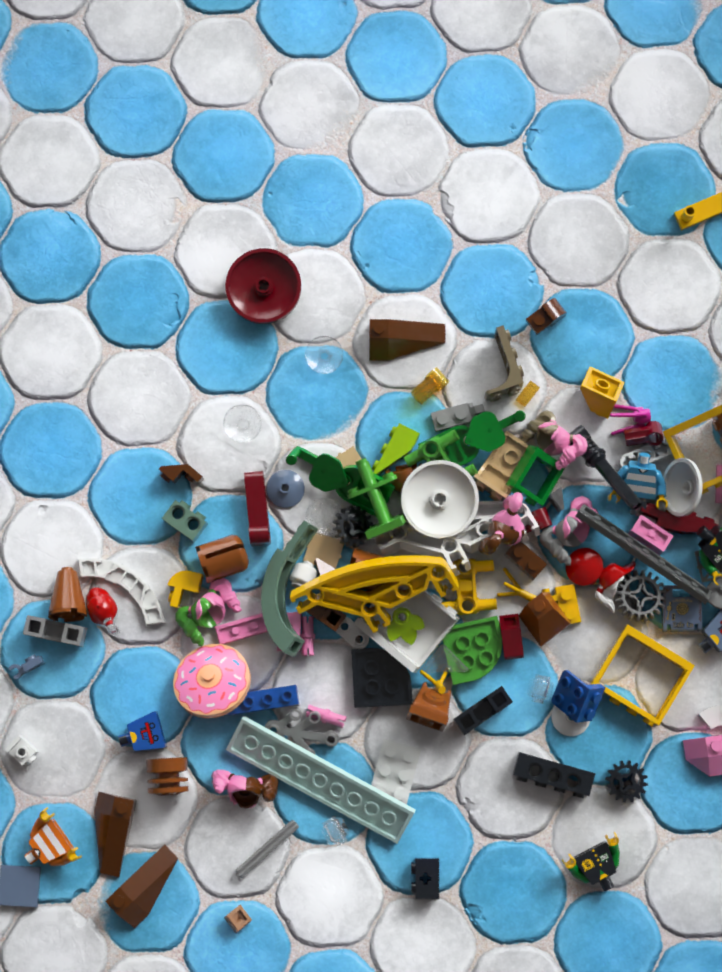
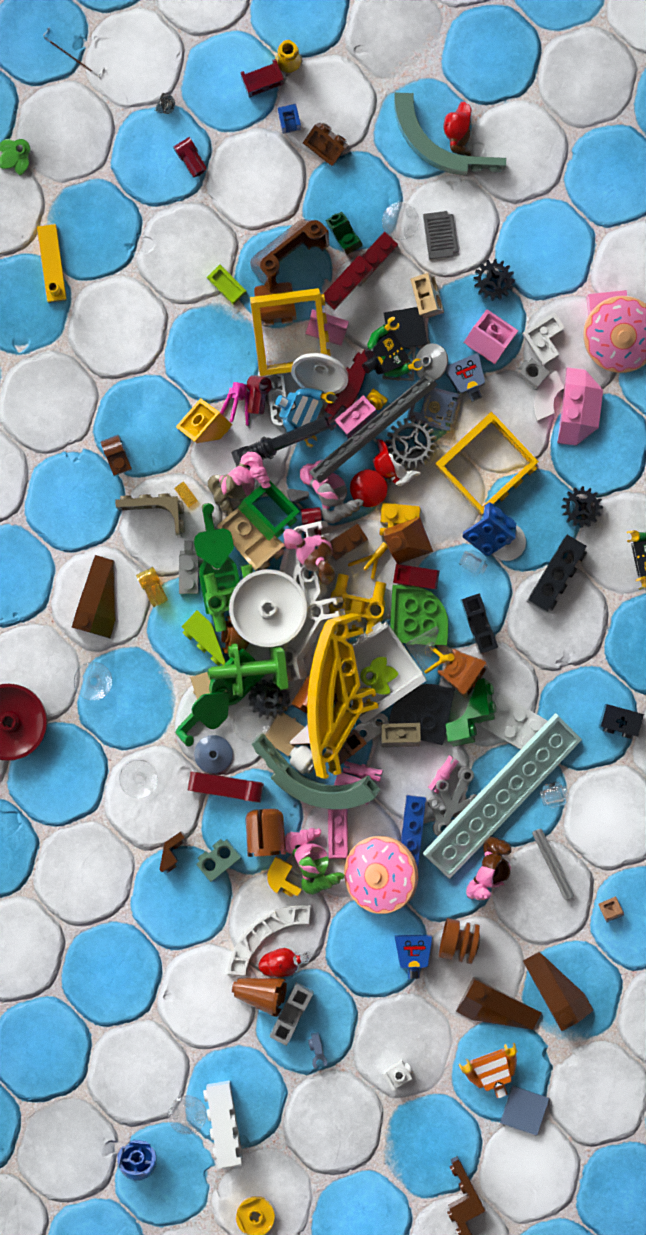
camera: 80 degrees left, 5 degrees up
none -> yellow plate [366,388,389,410]
none -> dark tan panel [381,723,421,747]
none -> green arch [446,678,497,747]

